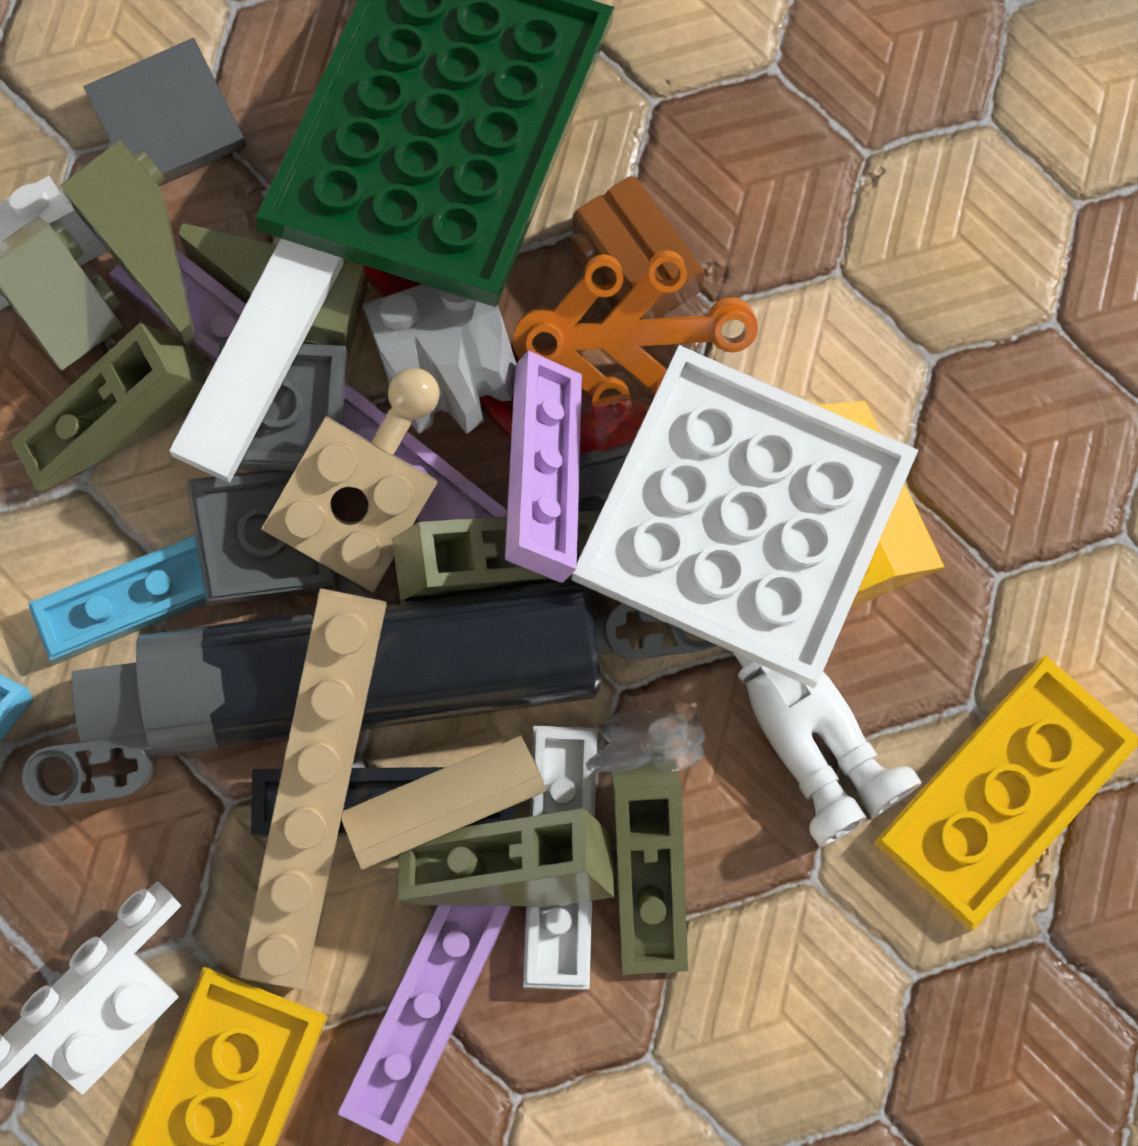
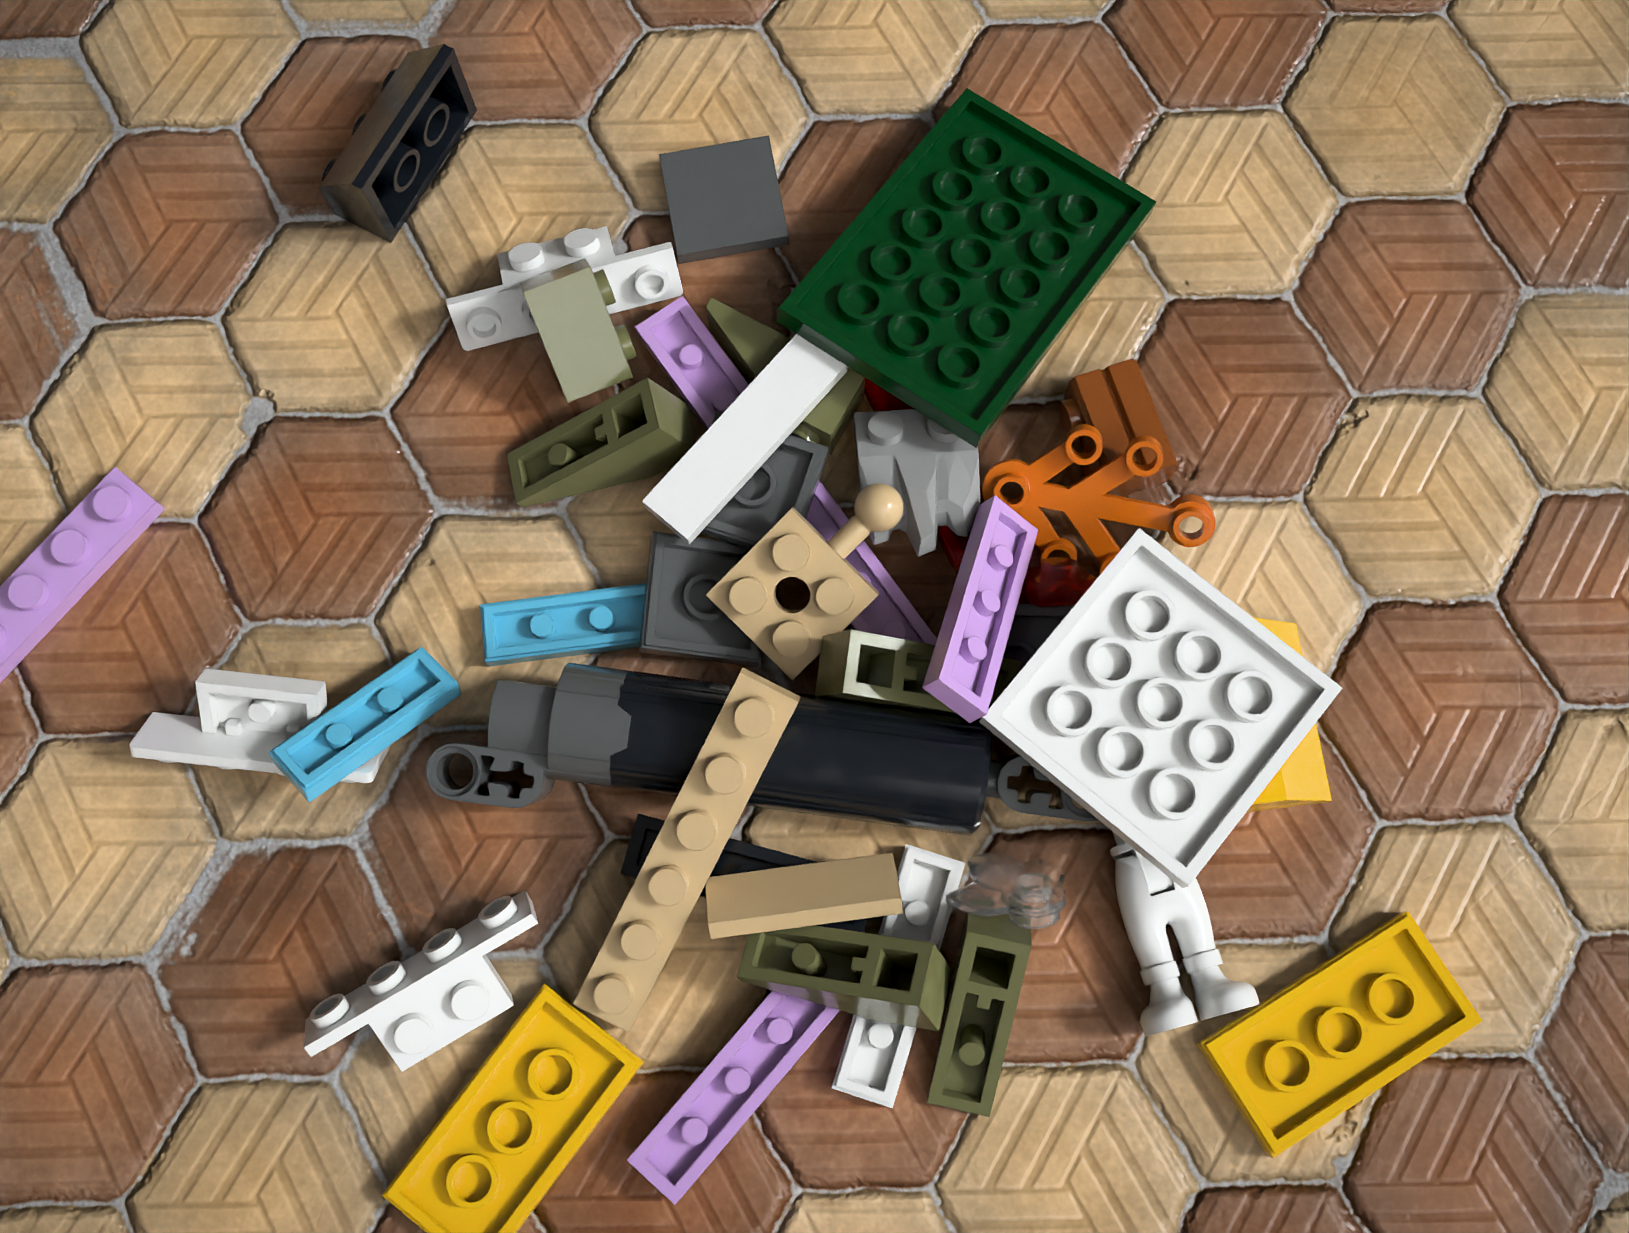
camera: 20 degrees right, 0 degrees up
olive slope [60,140,196,346] -> none

